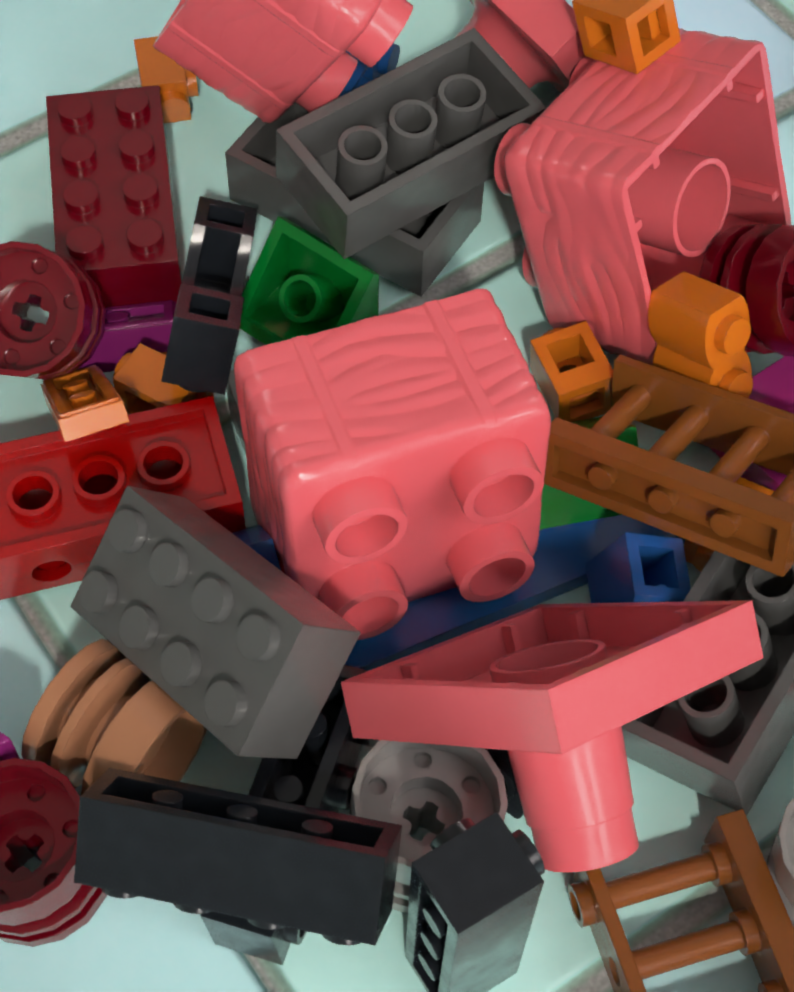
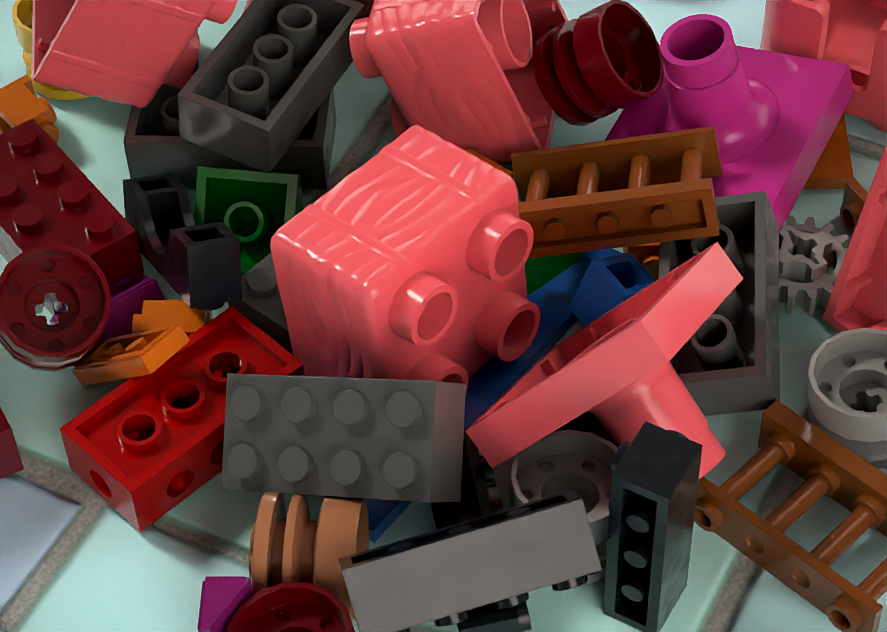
camera: 25 degrees left, 10 degrees down
orange brick [648,271,753,398] -> none

